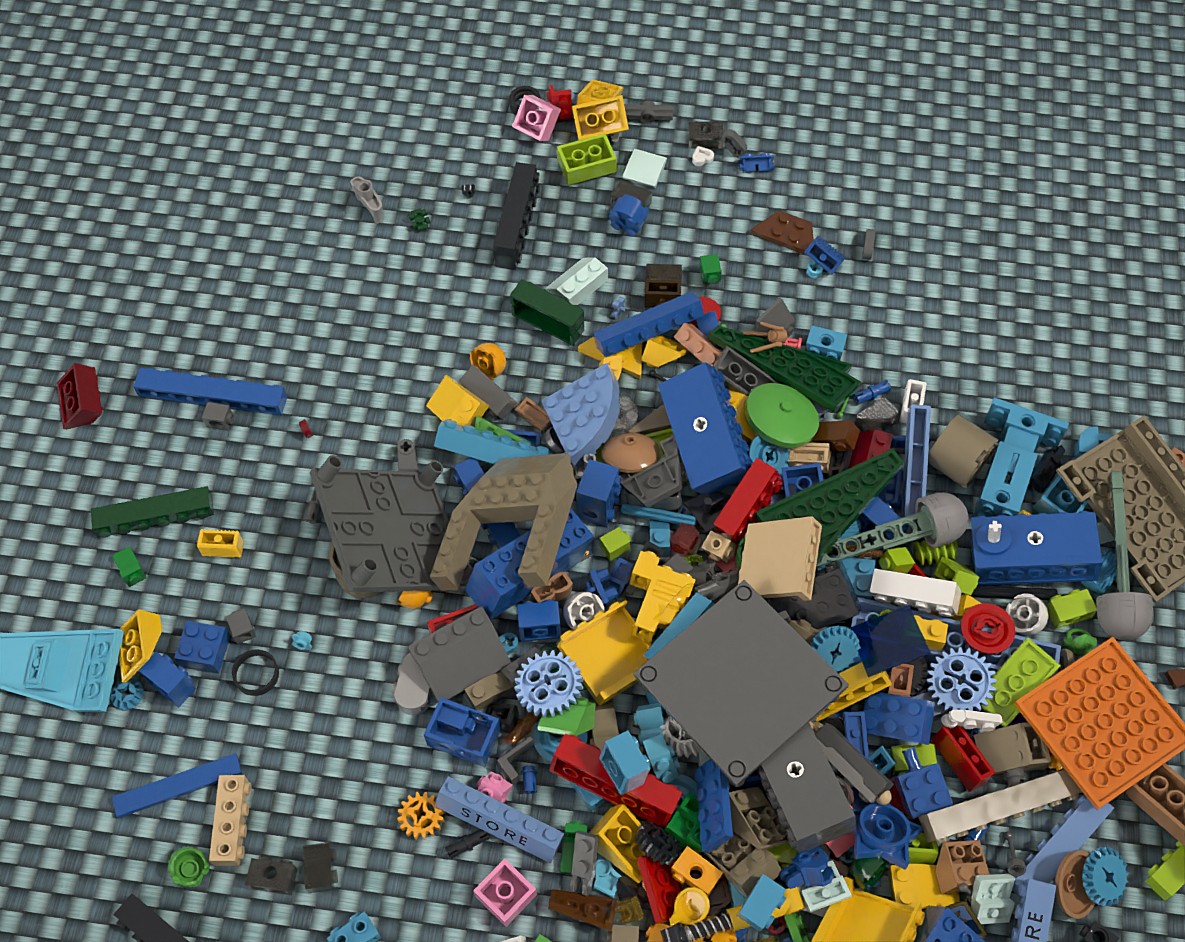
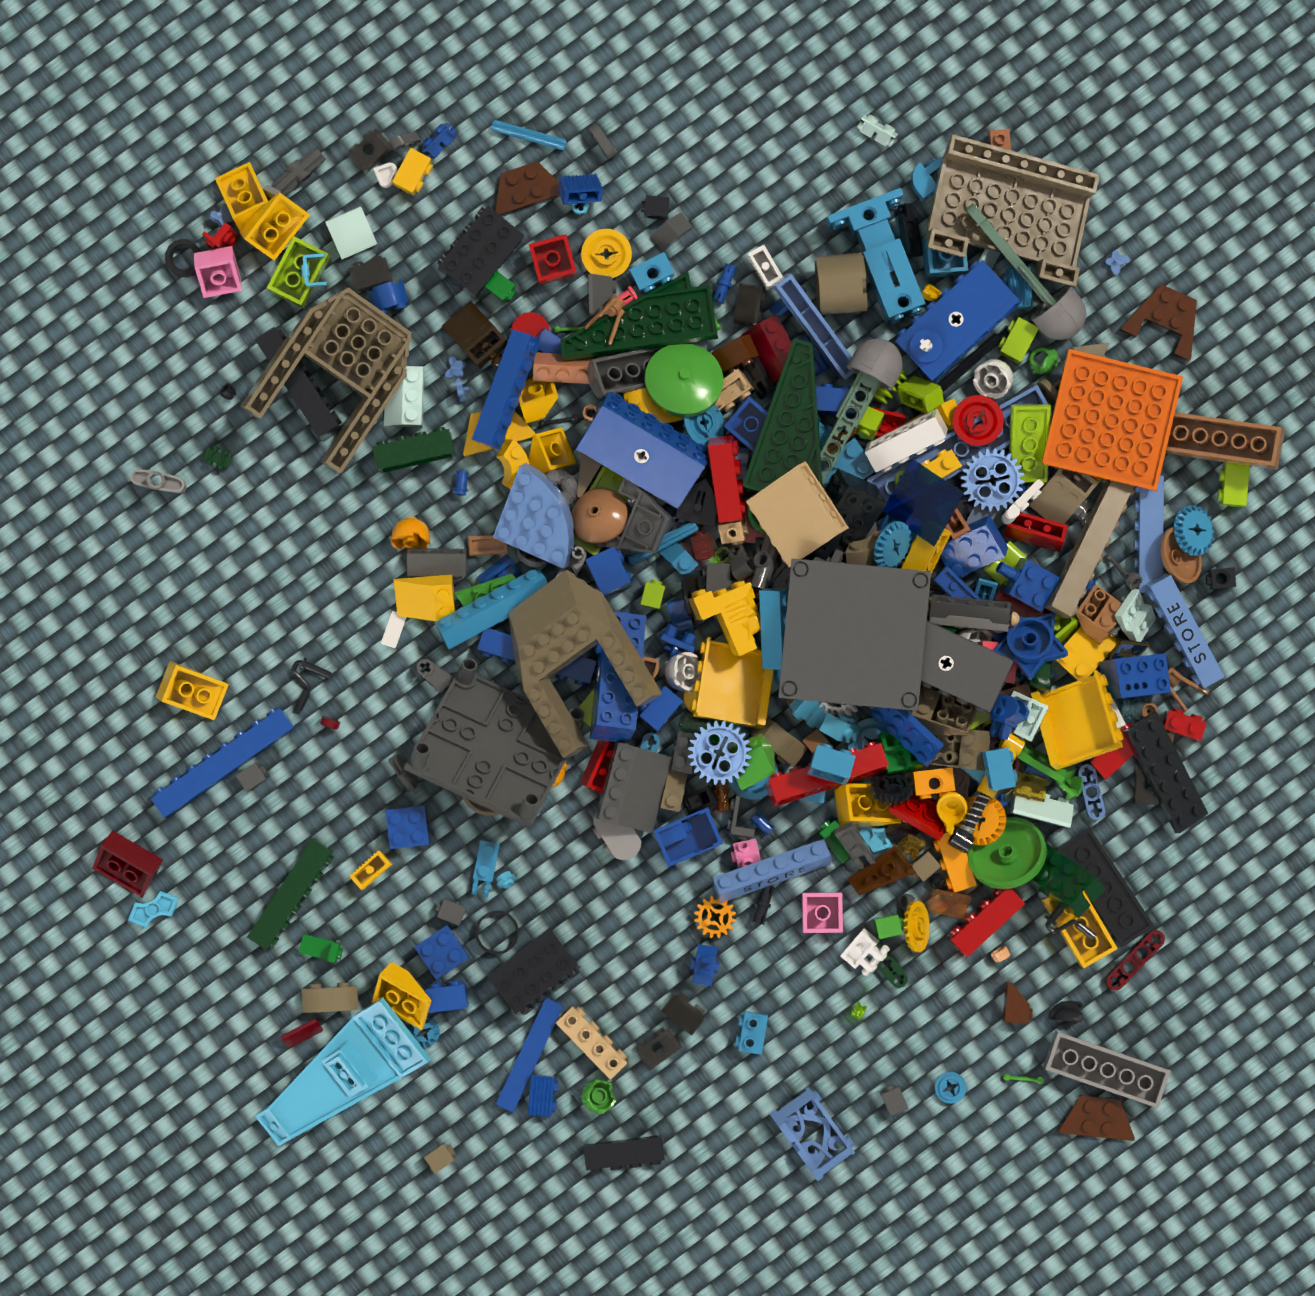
camera: 45 degrees left, 25 degrees up
none -> medium azure tile [128,891,179,928]
none -> yellow slope [156,661,229,720]
none -> dark tan wedge [240,287,412,473]
none -> dark red slope [280,1018,323,1048]
none -> black piece [291,657,332,711]
none -> medium azure piece [301,254,327,287]
none -> dark tan brick [301,982,358,1013]
none -> white sticker [381,611,406,648]
none -> blue brick [385,805,431,849]
none -> yellow brick [392,148,433,196]
none -> dark tan brick [424,1142,456,1173]
none -> black brick [438,206,525,299]
none -> medium blue piece [445,356,466,379]
none -> blue pin [453,471,469,496]
none -> dark azure hinge [471,840,500,897]
none -> black brick [487,928,582,1016]
none -> dark azure axle [491,120,567,150]
none -> blue brick [527,1074,558,1117]
none -> yellow slope [528,427,576,475]
none -> red brick [529,234,577,285]
none -> yellow gear [581,229,632,278]
none -> black brick [641,195,669,220]
none -> dark grey slope [651,213,693,252]
none -> blue hinge [690,944,719,986]
none -> light aqua hinge [857,115,898,147]

